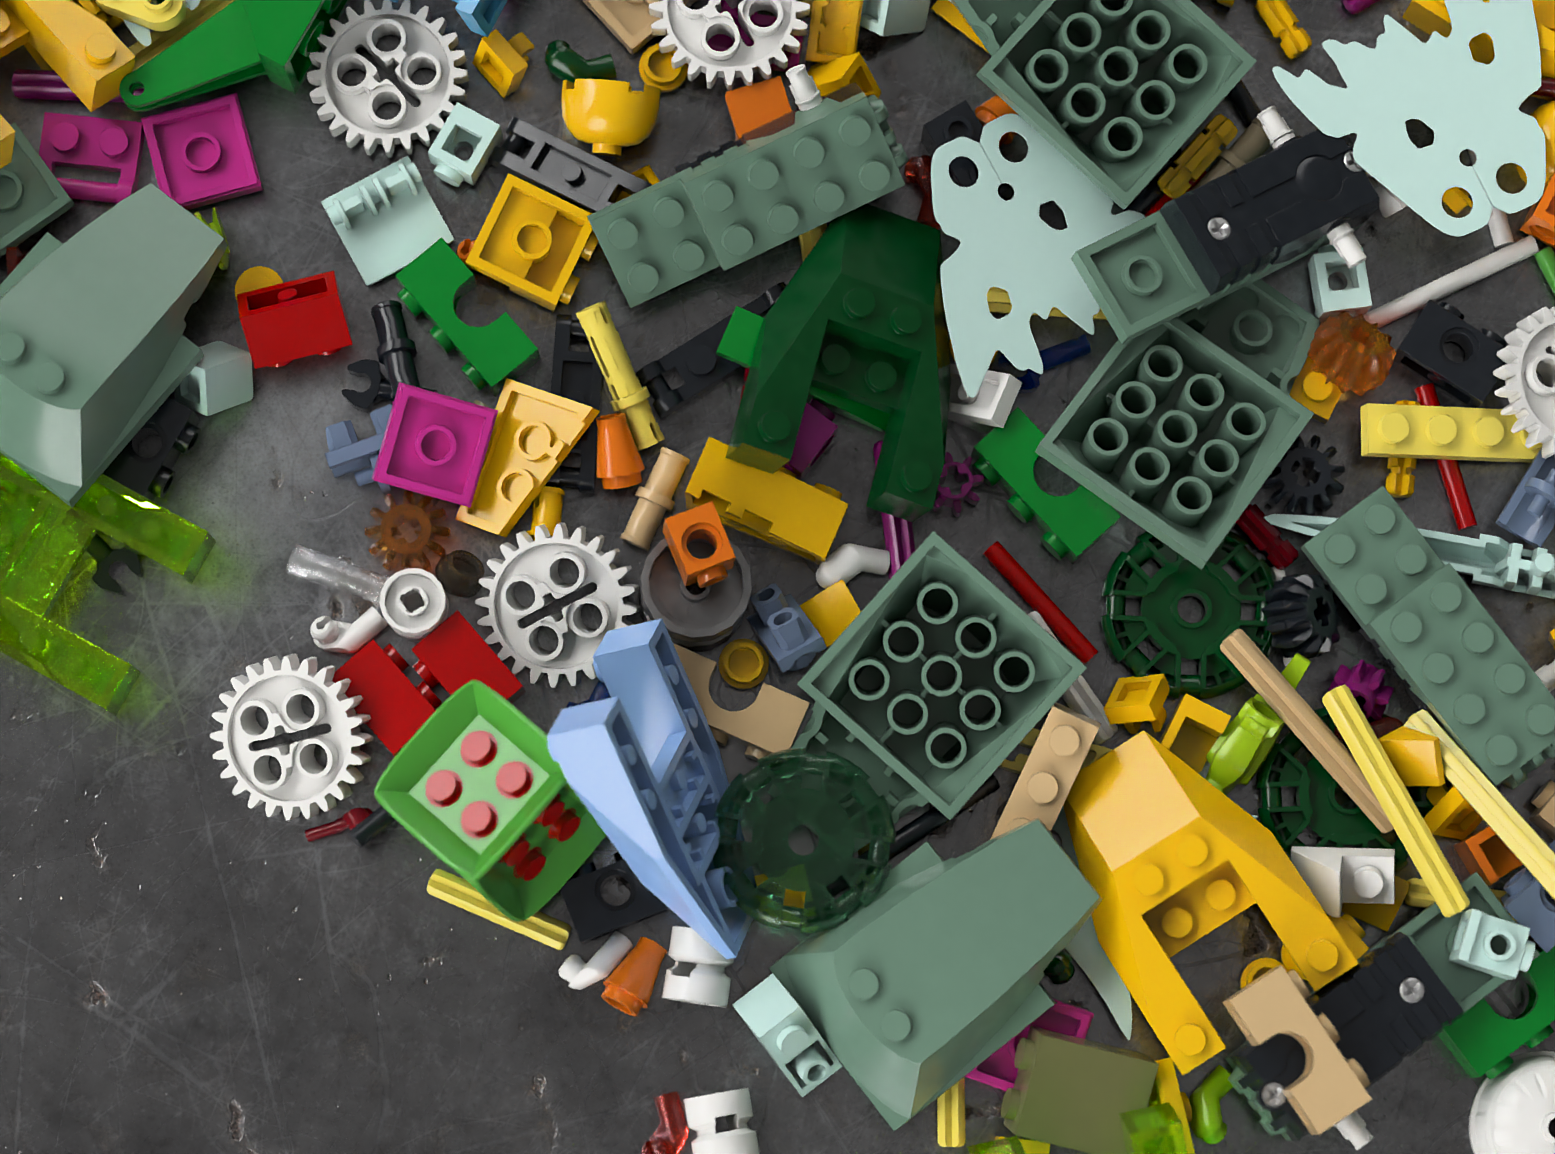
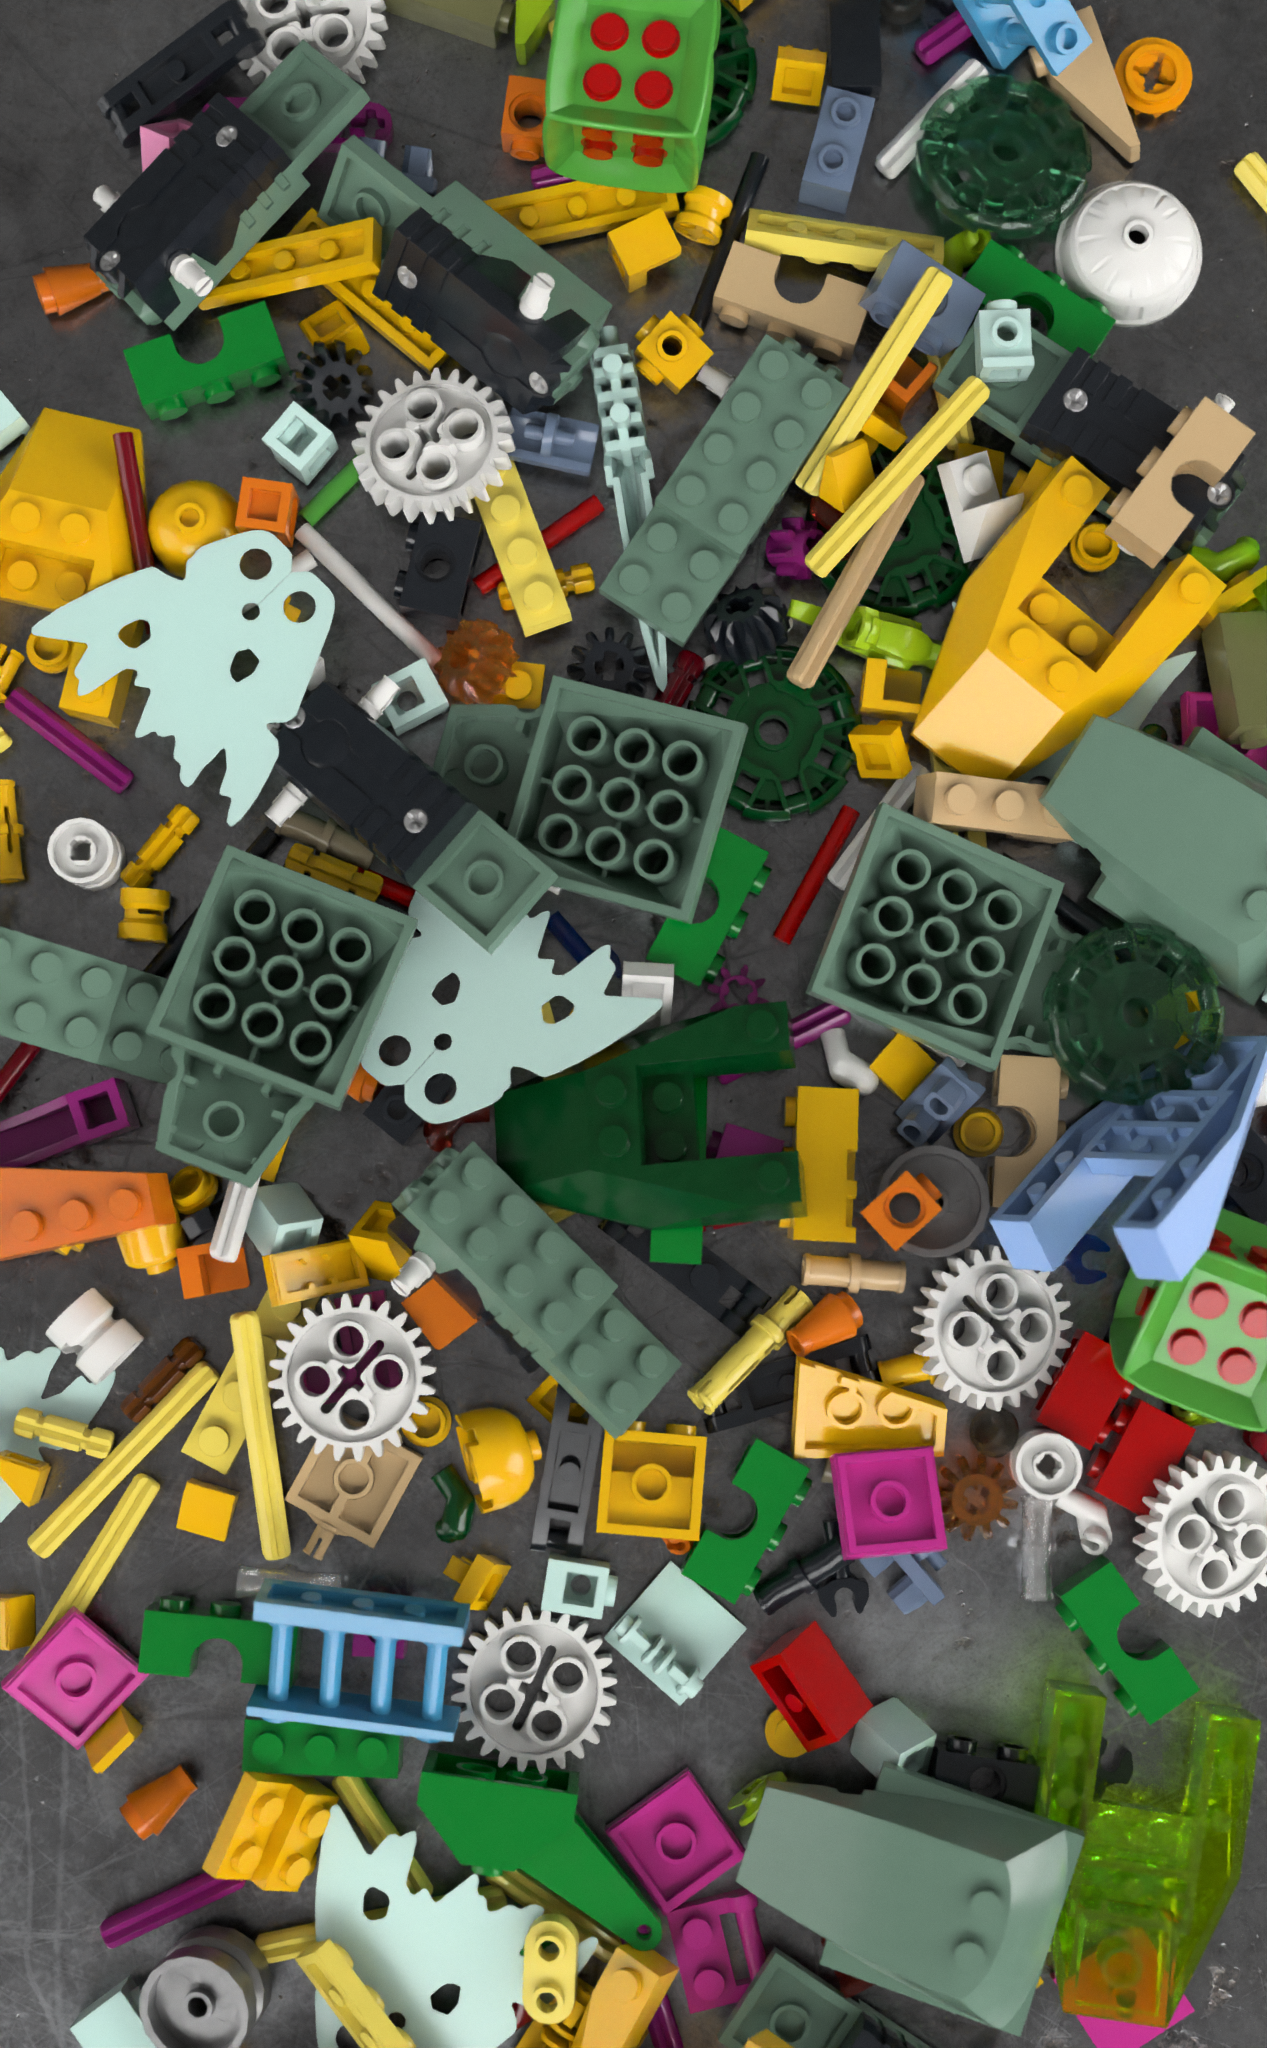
camera: 110 degrees left, 5 degrees up
none -> green arch [1052,1555,1200,1725]

